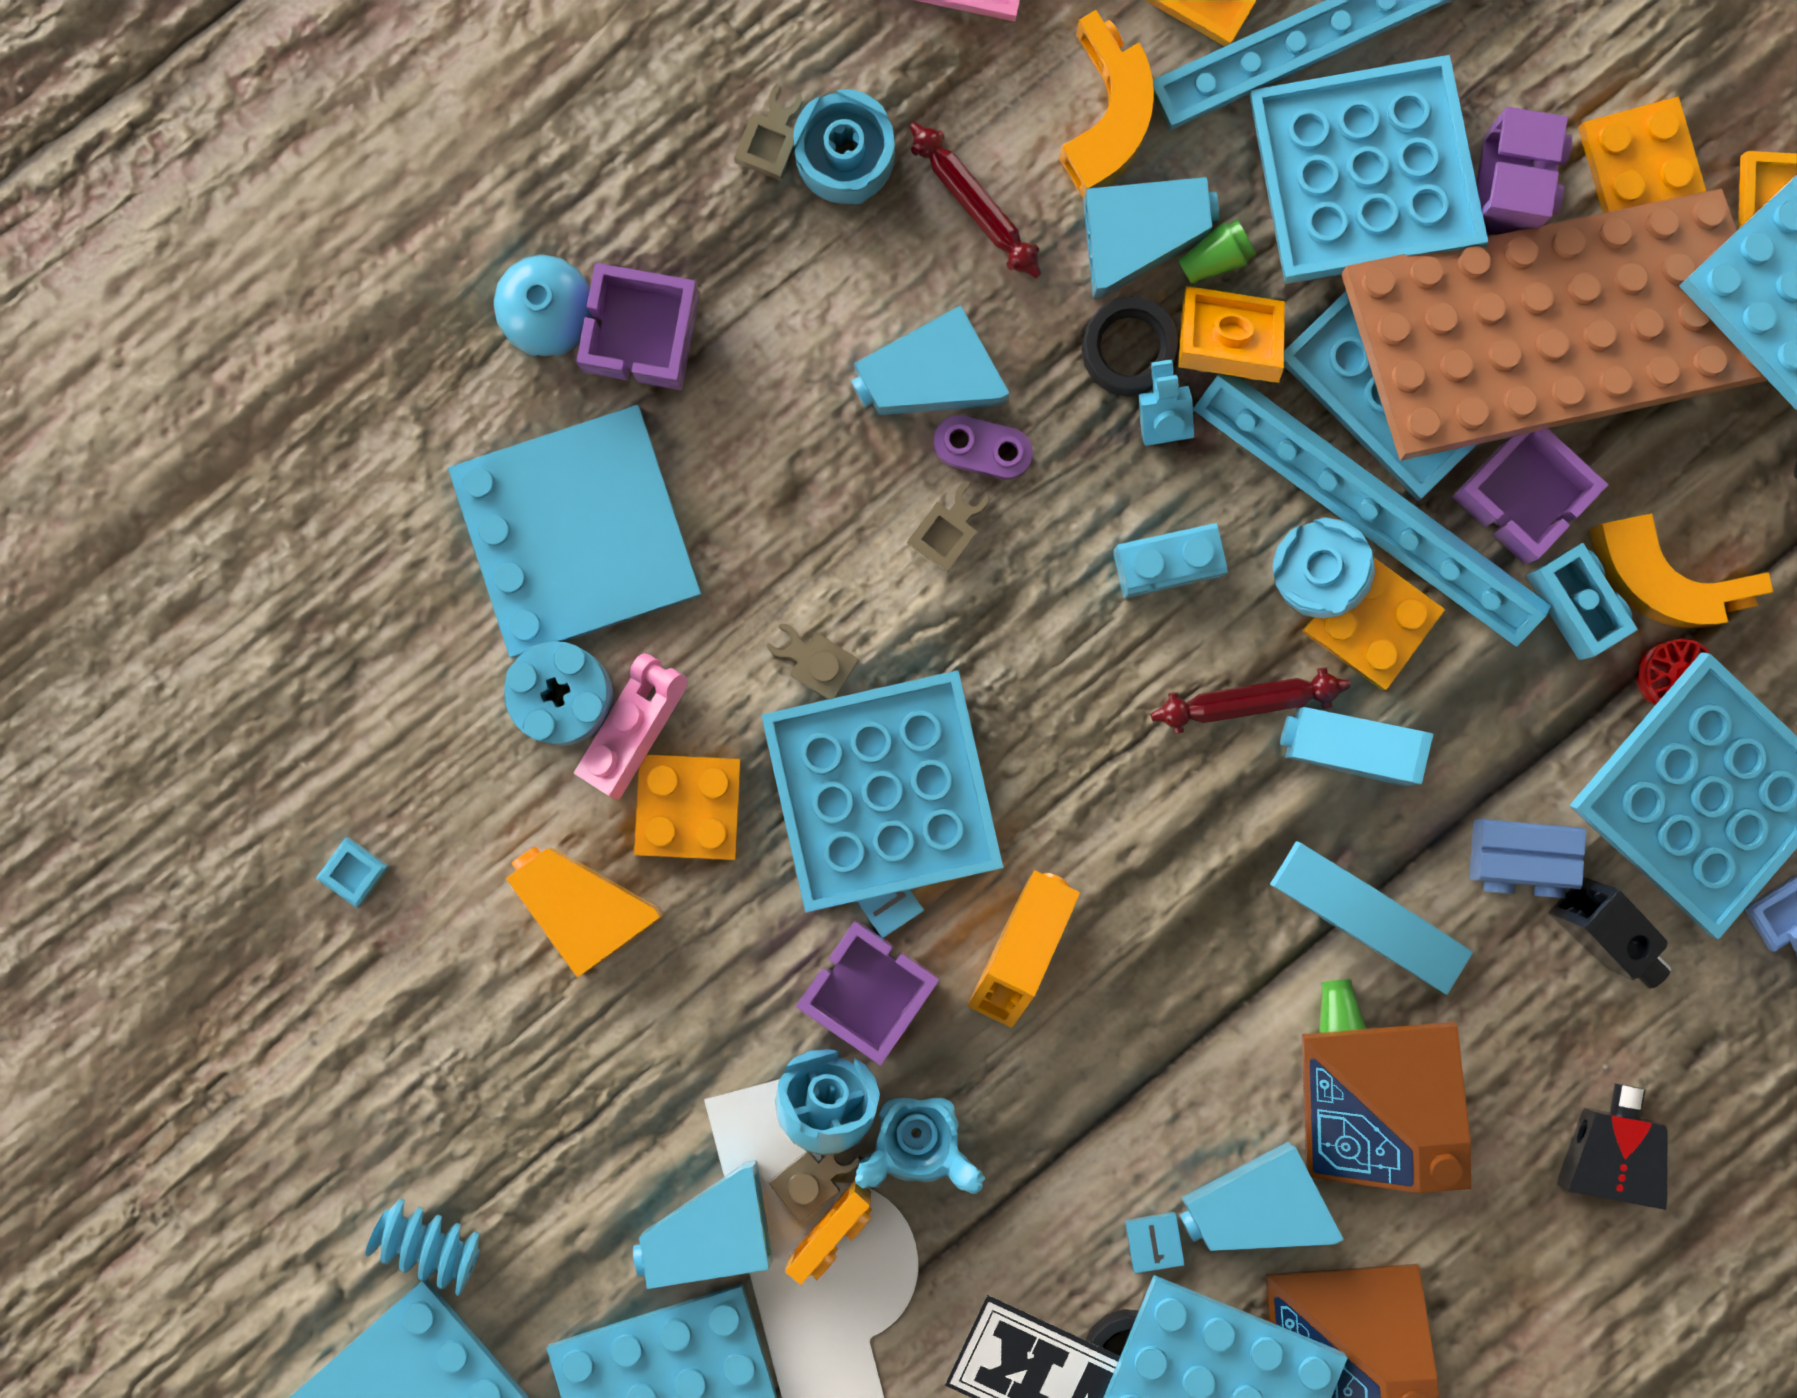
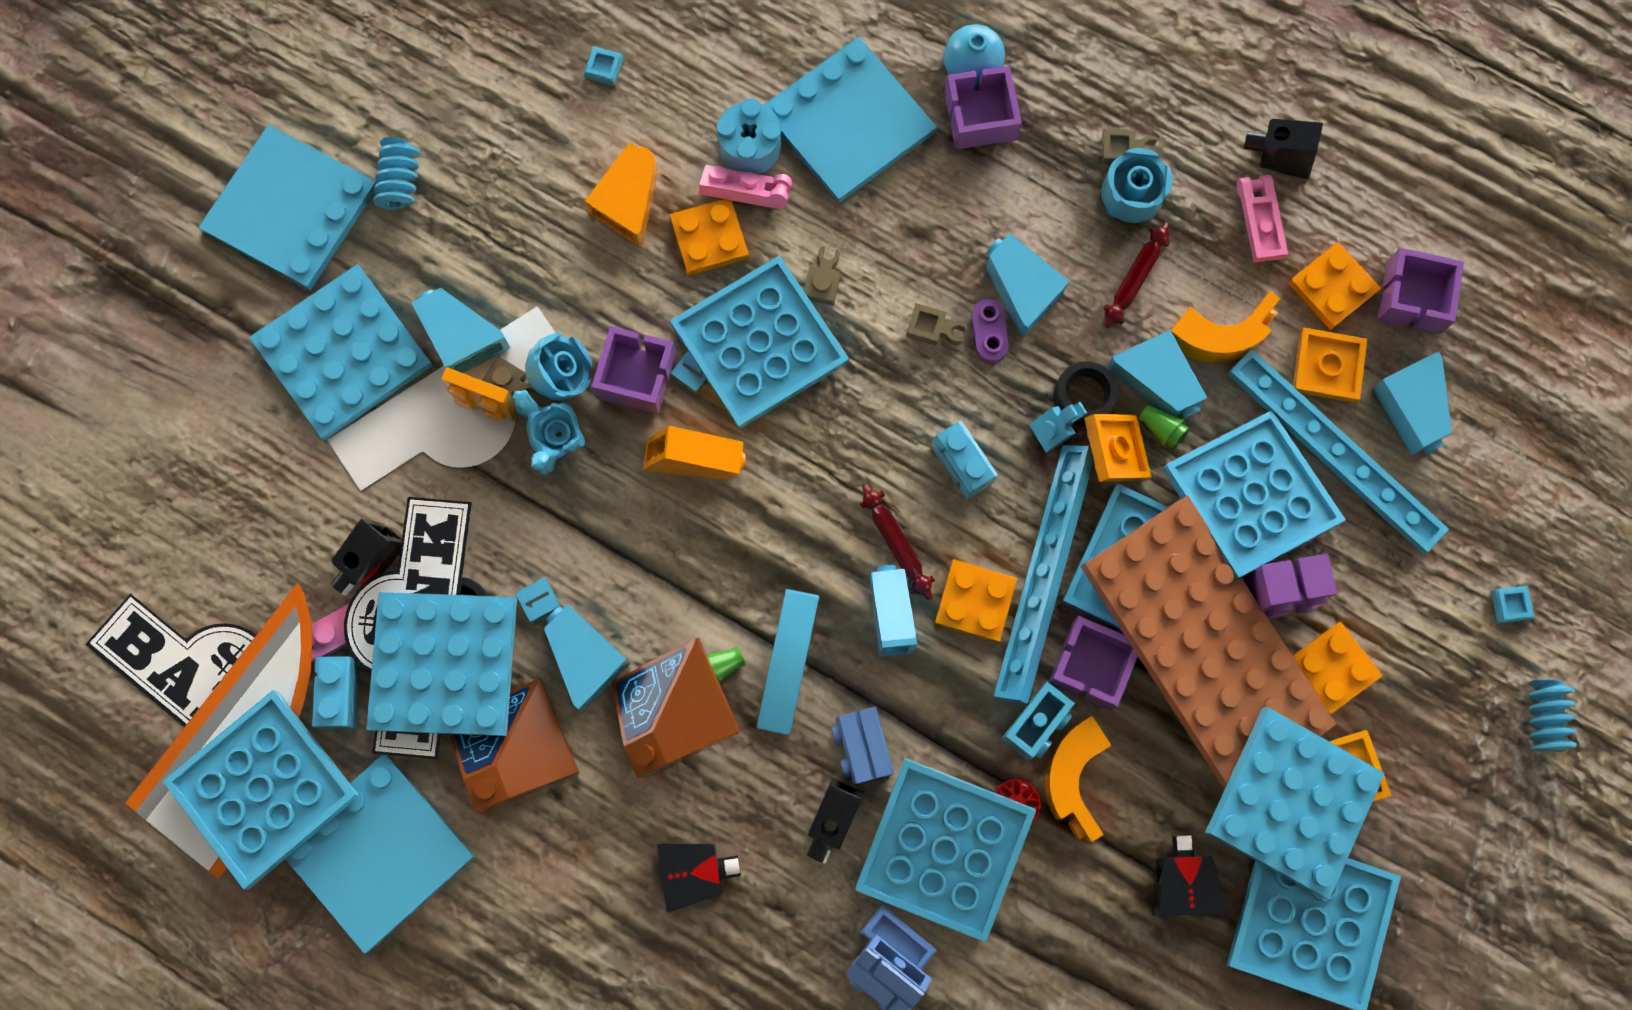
camera: 65 degrees right, 10 degrees down
medium azure tile [1272,518,1376,619] -> none

